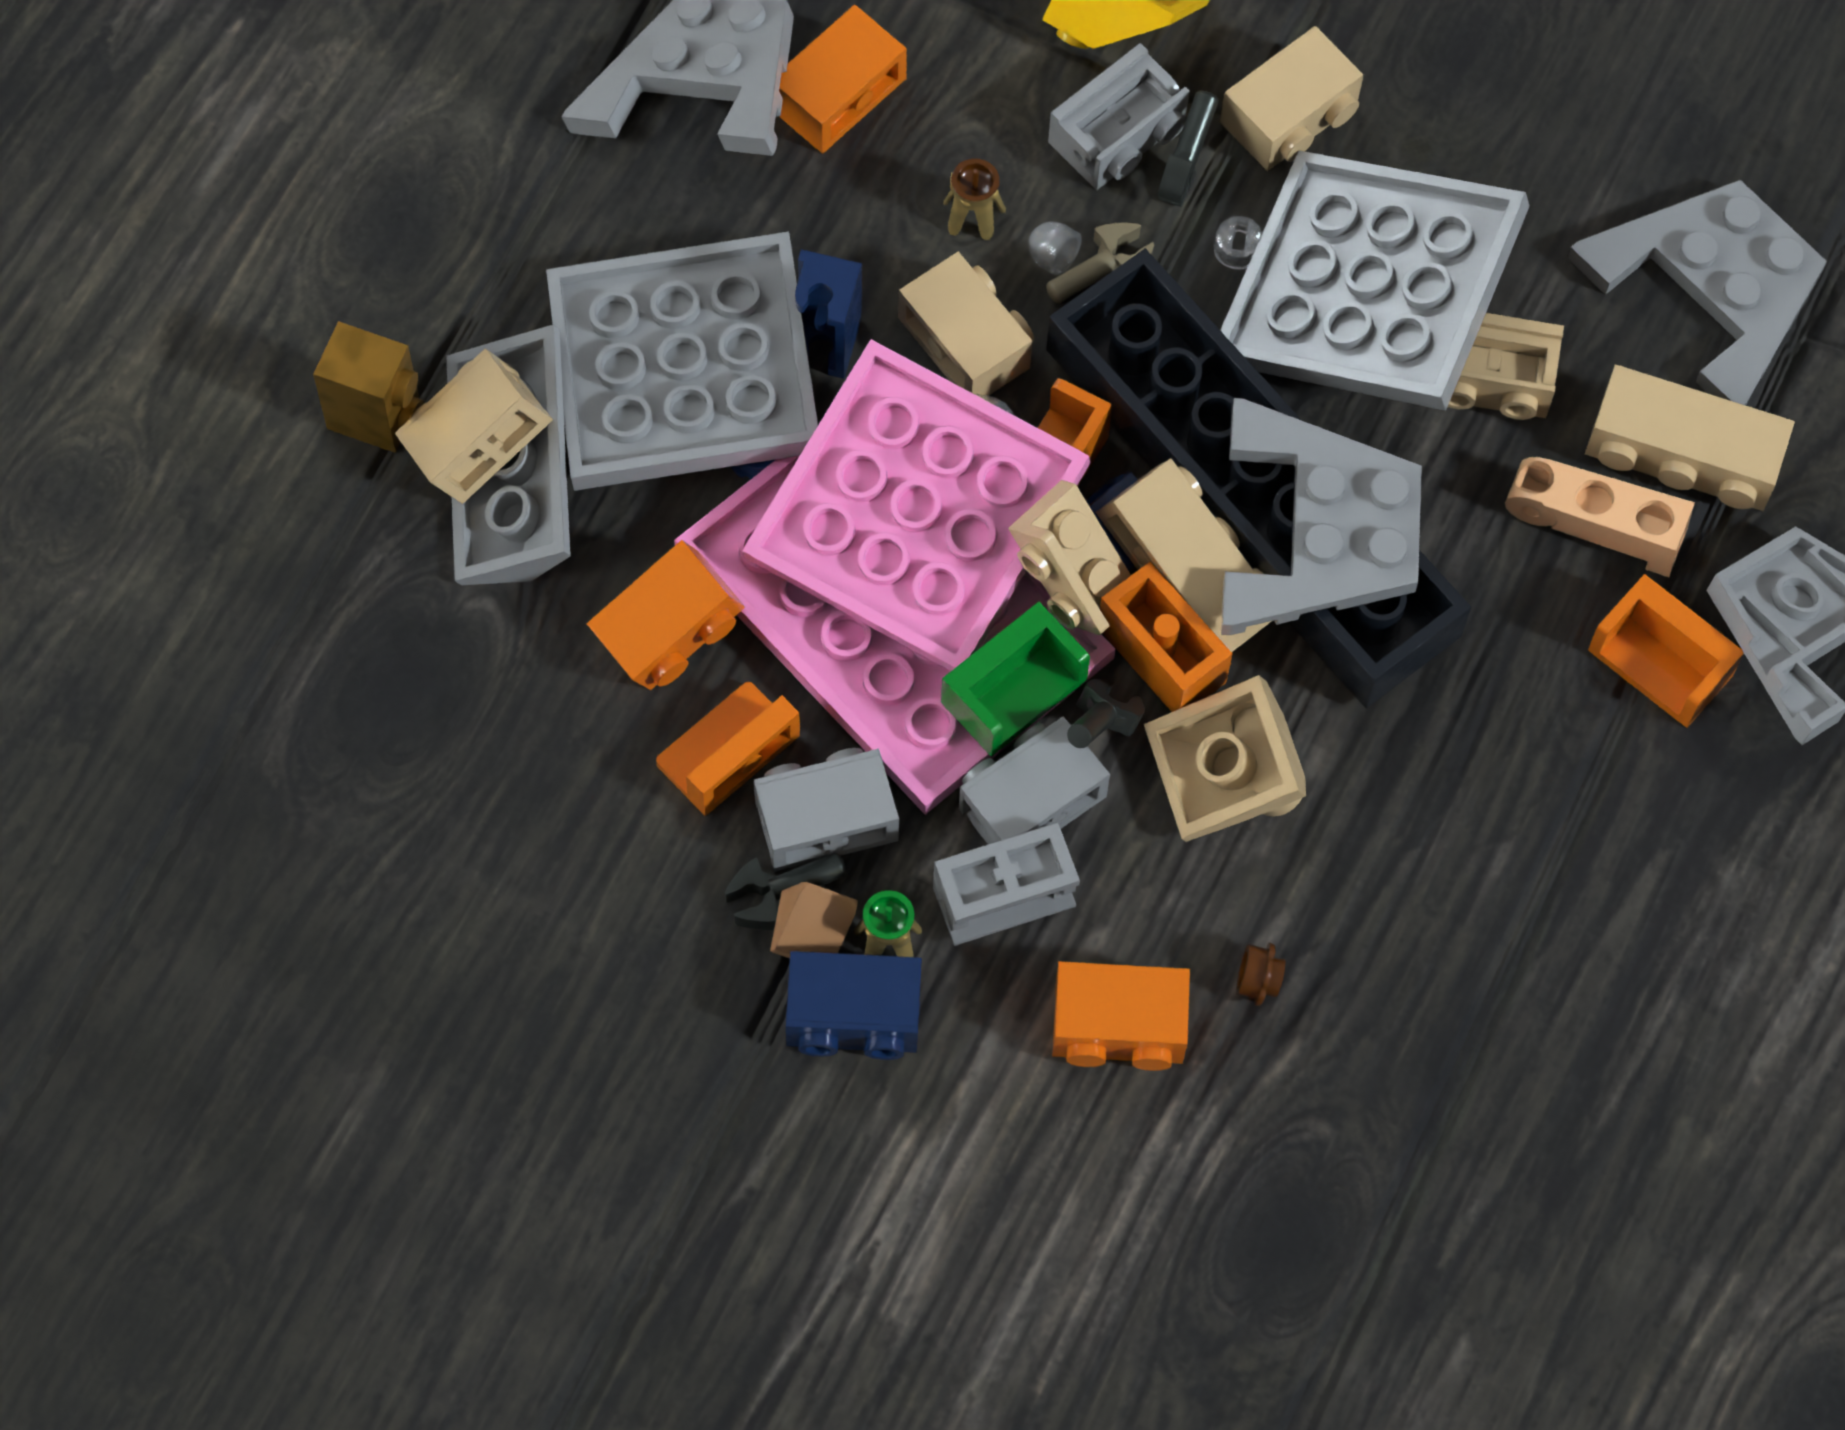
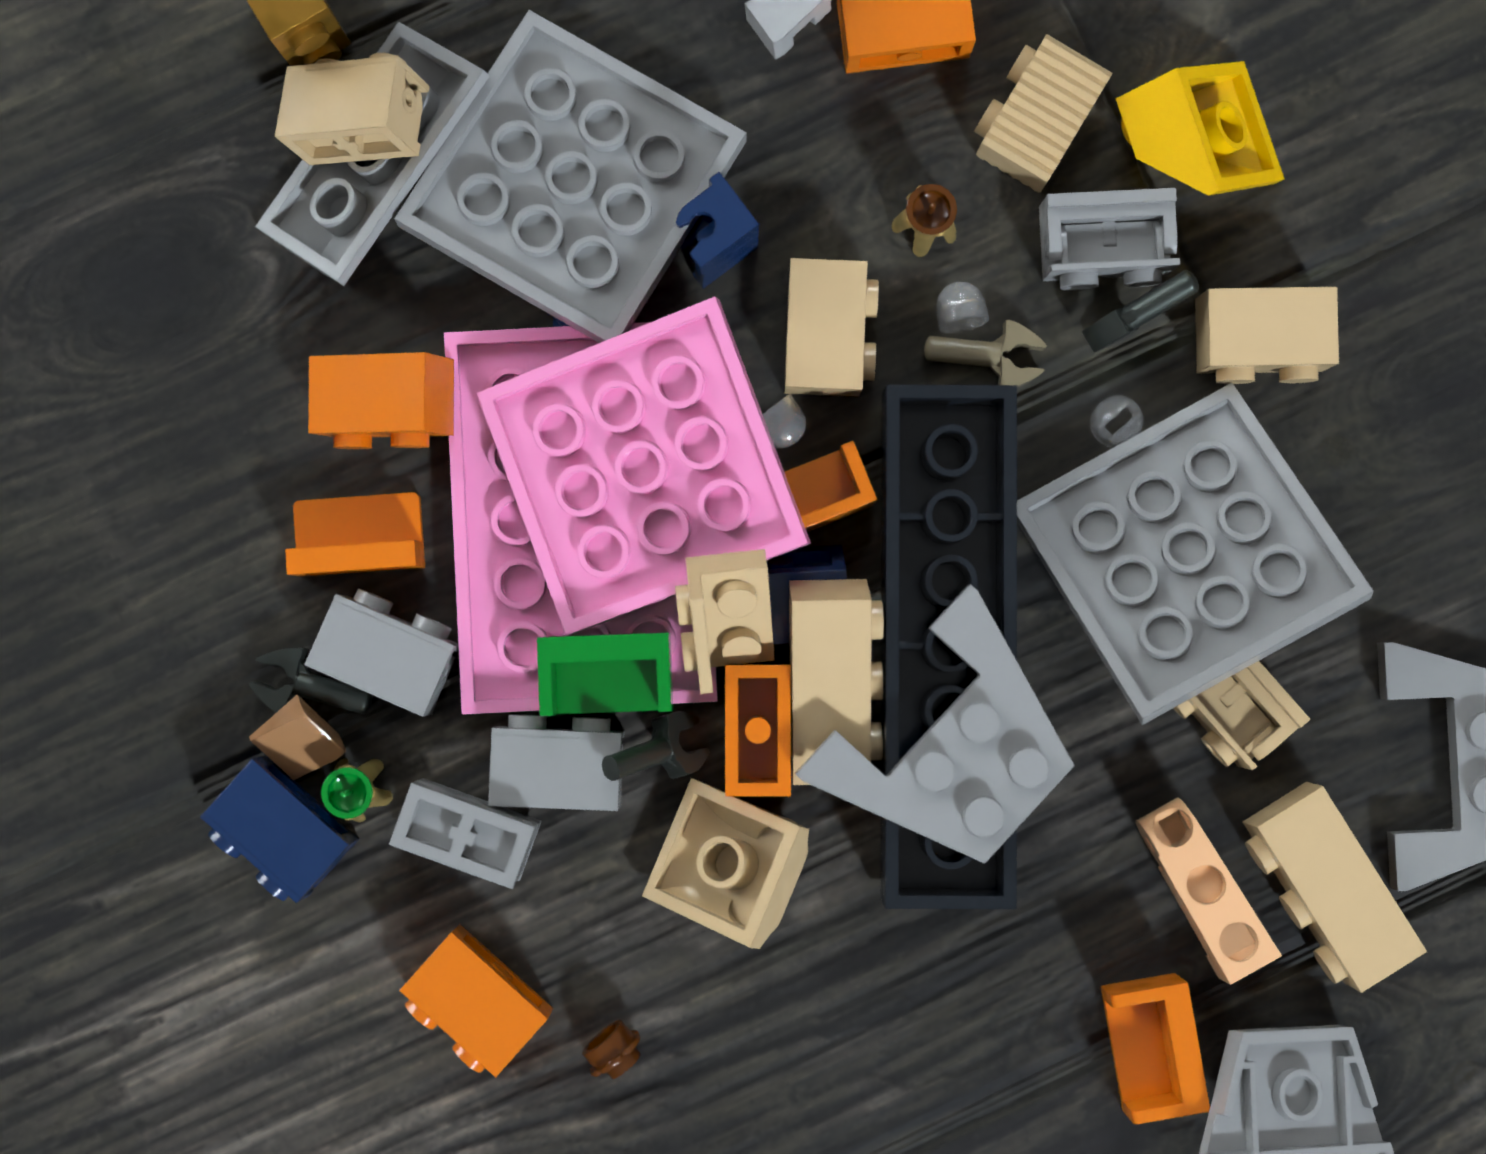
camera: 40 degrees right, 20 degrees up
none -> tan brick [974,34,1113,193]

